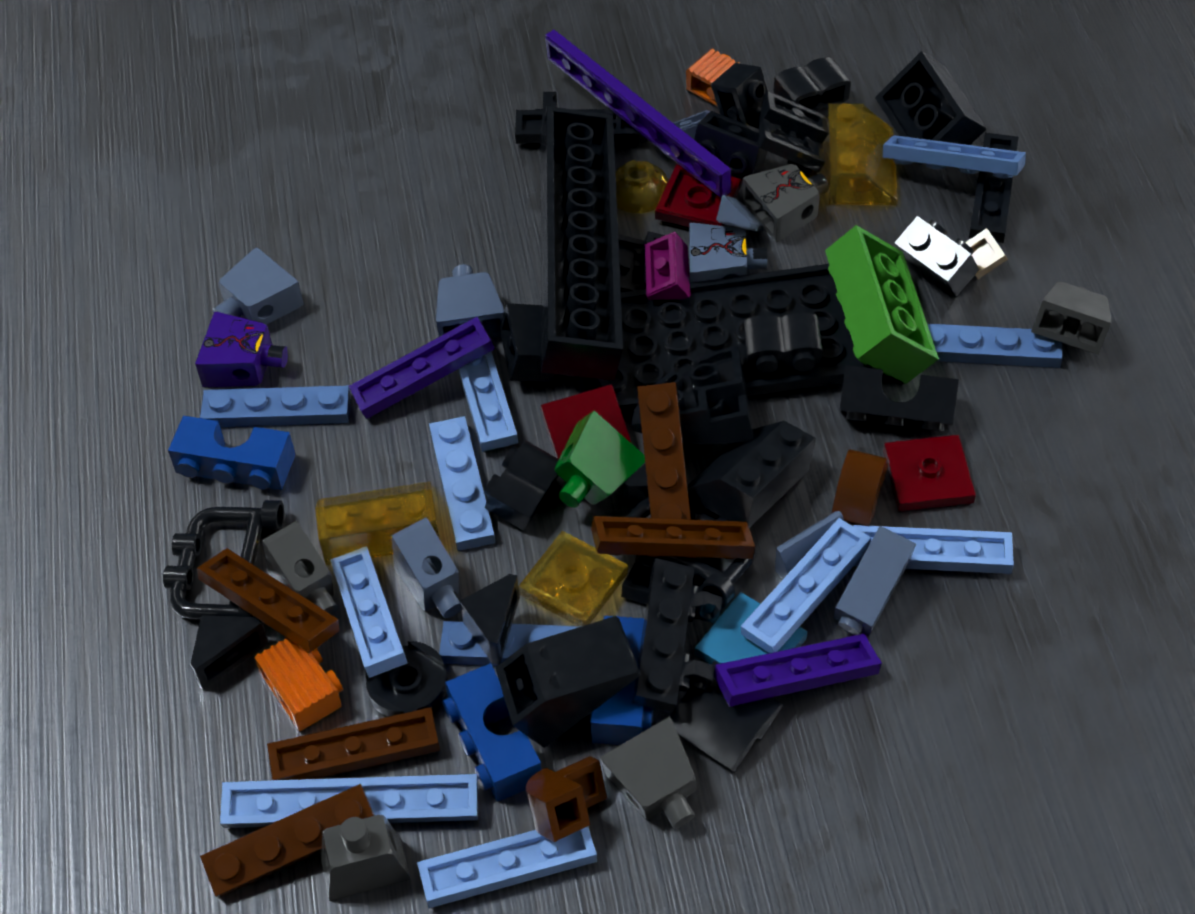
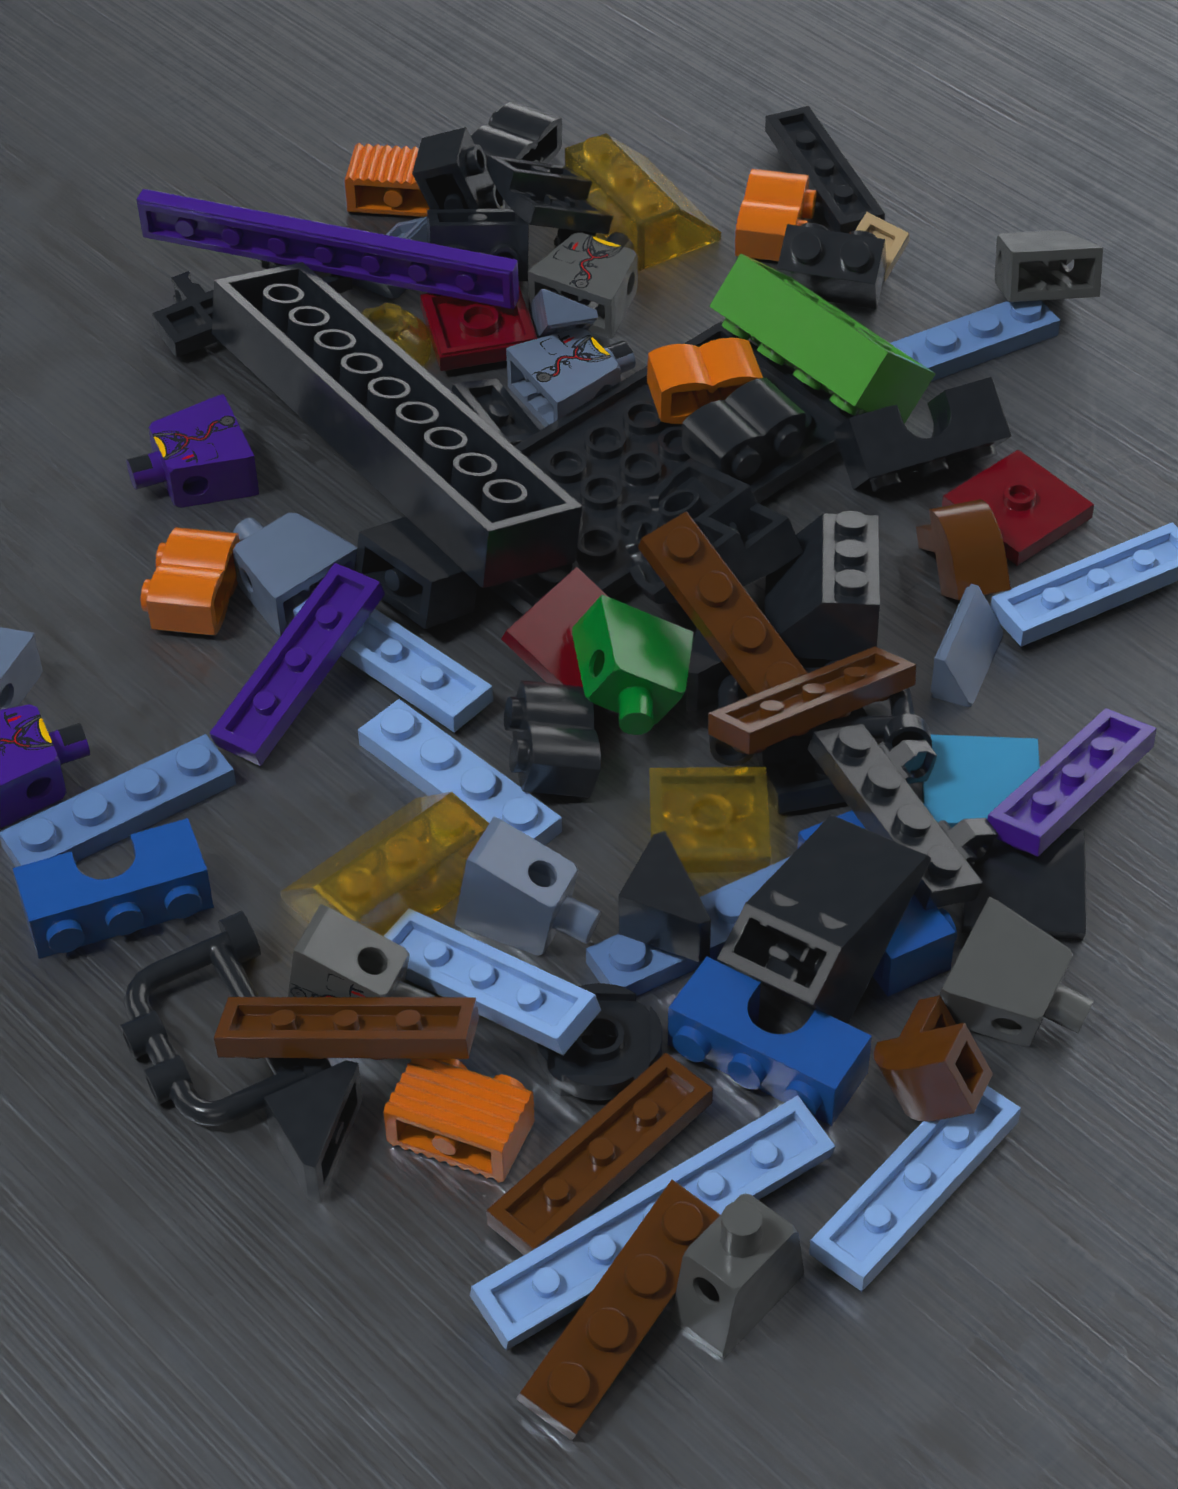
camera: 35 degrees left, 5 degrees down
magenta slope [645,231,691,300] -> none
light blue plate [741,518,871,653] -> none
sand blue brick [833,526,916,636] -> none
black slope [875,51,987,164] -> none
medium blue plate [882,135,1026,178] -> none
none -> dark purple torso [126,394,259,508]
none -> orange brick [140,527,240,635]
none -> orange brick [647,338,763,424]
none -> orange brick [735,168,817,261]

